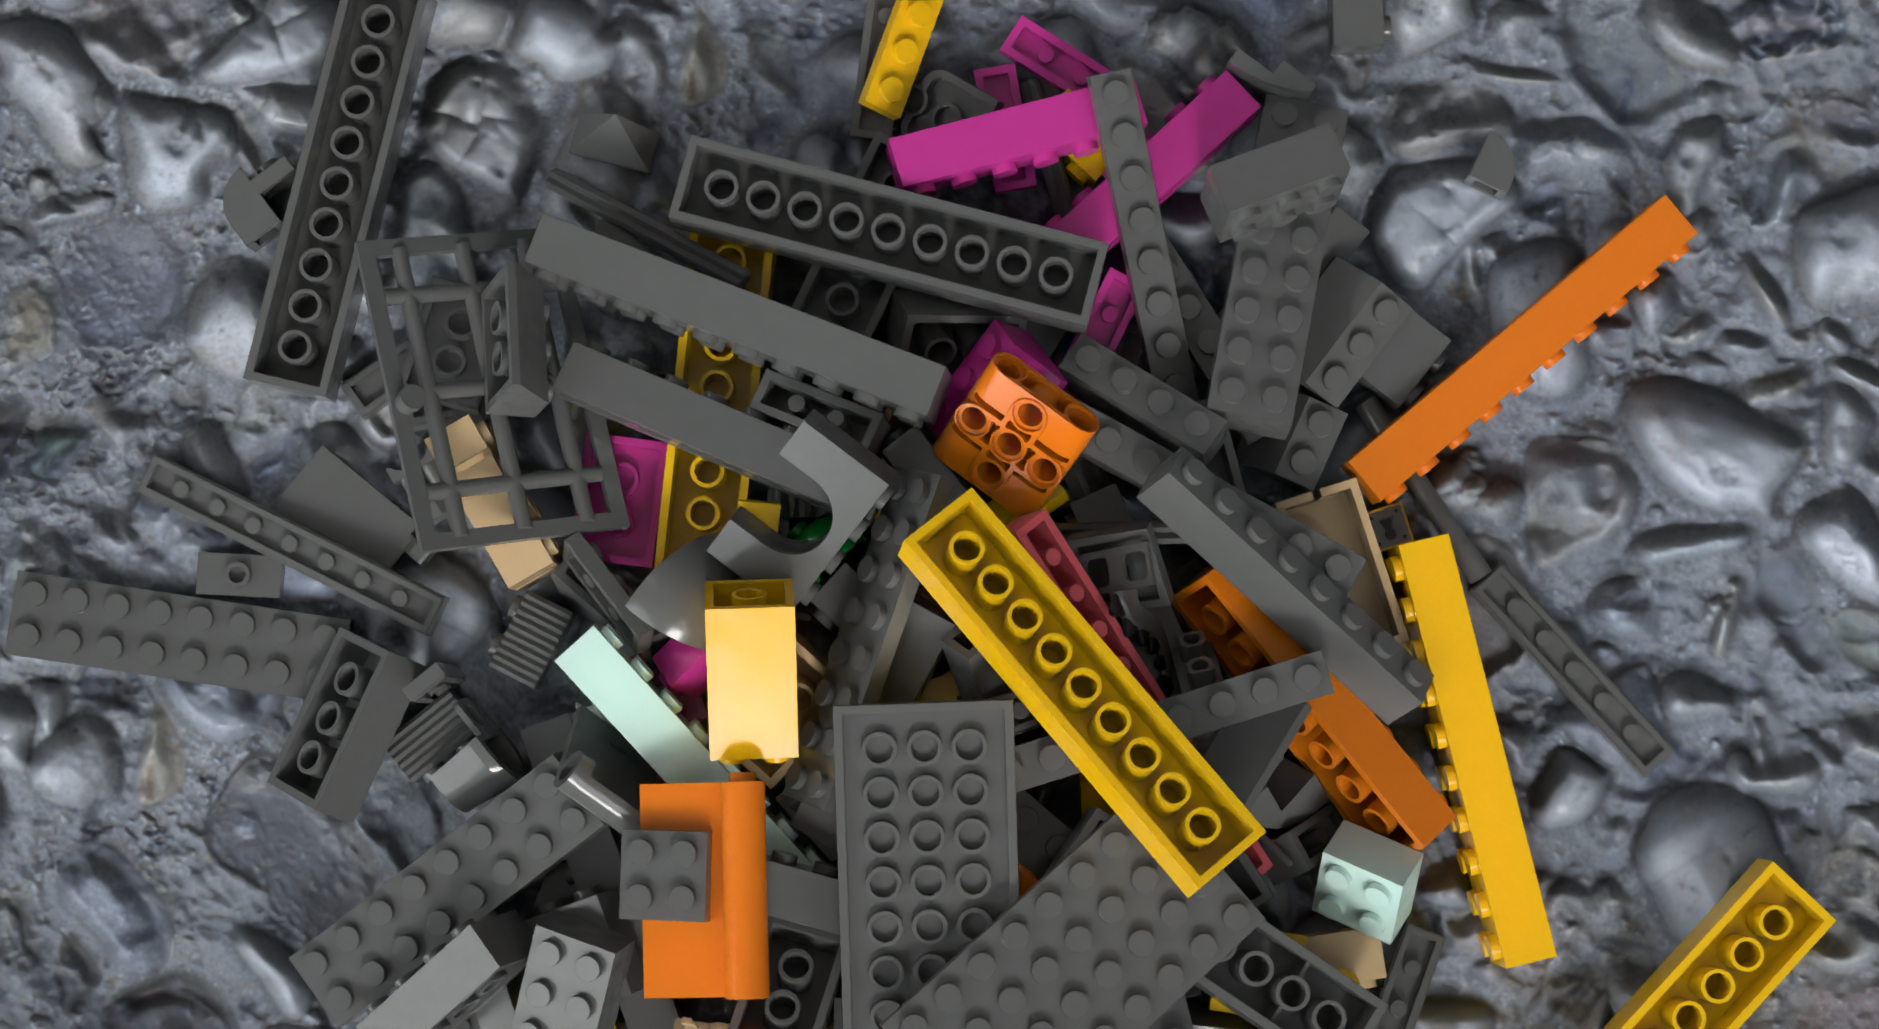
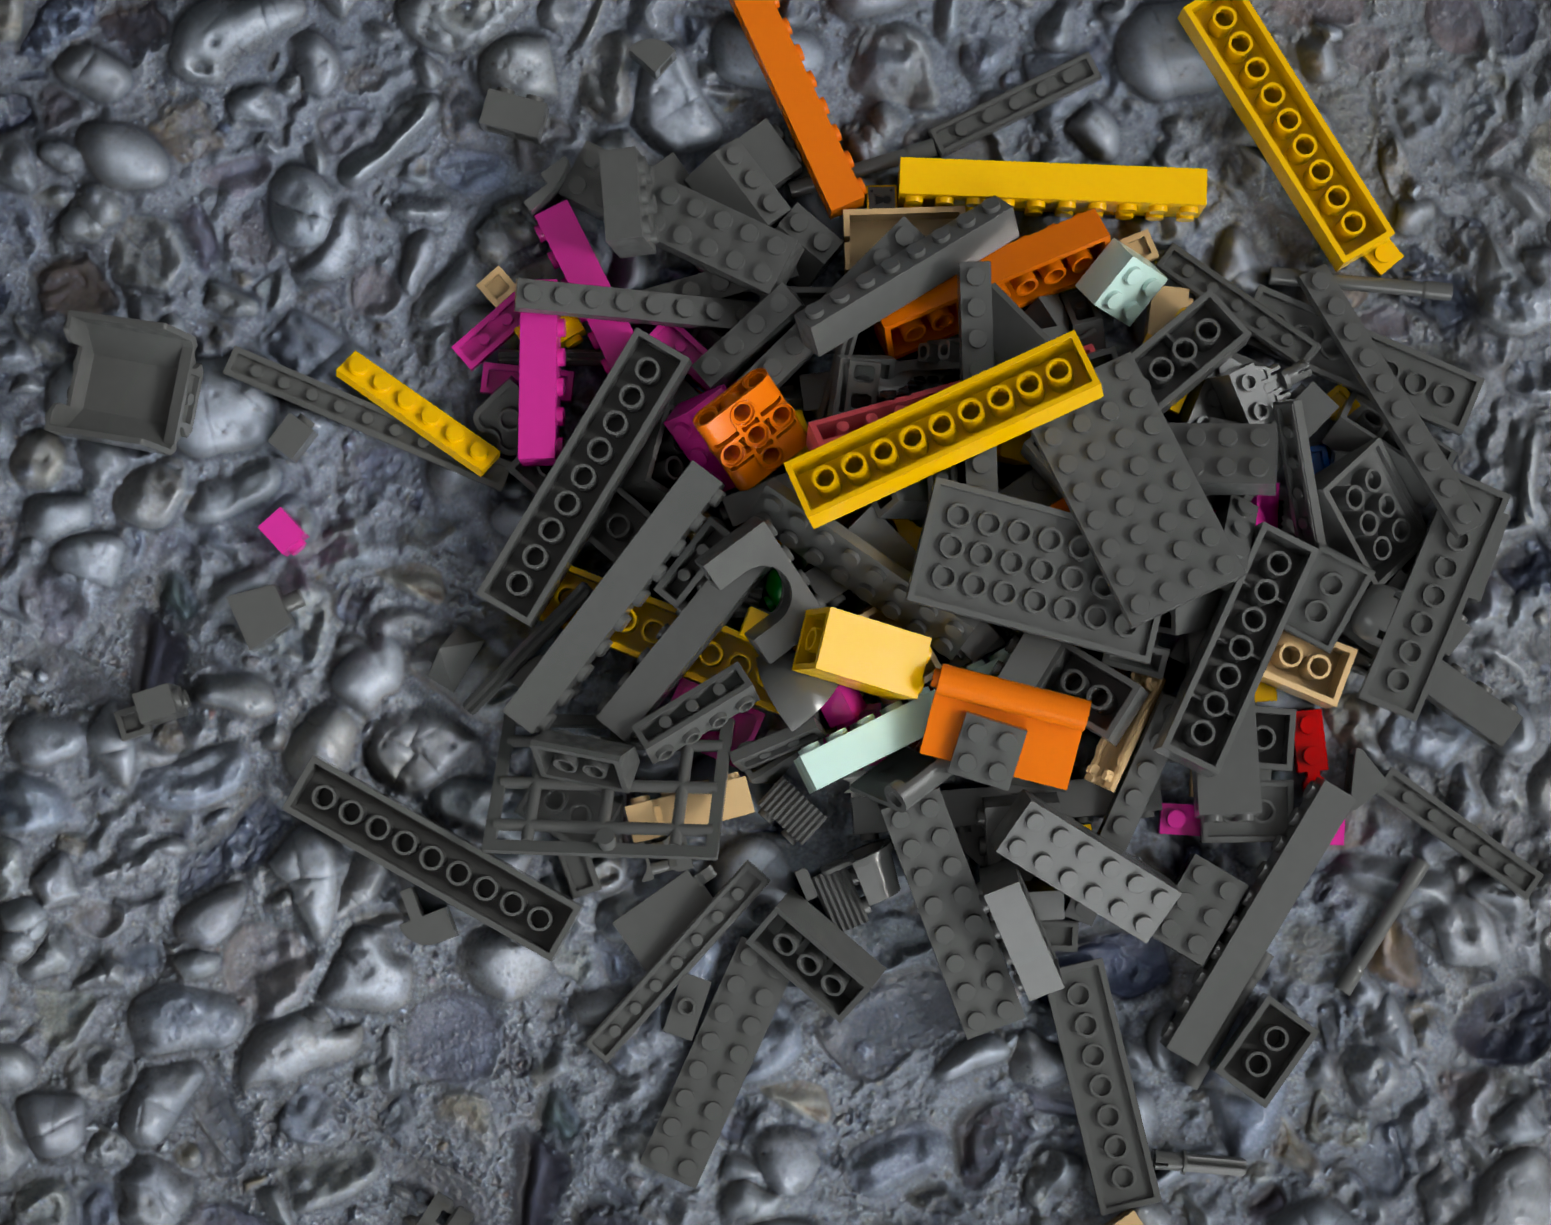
camera: 75 degrees left, 0 degrees up
none -> tan plate [476,265,516,308]
none -> dark grey brick [631,661,760,765]
none -> tan plate [1119,229,1159,262]

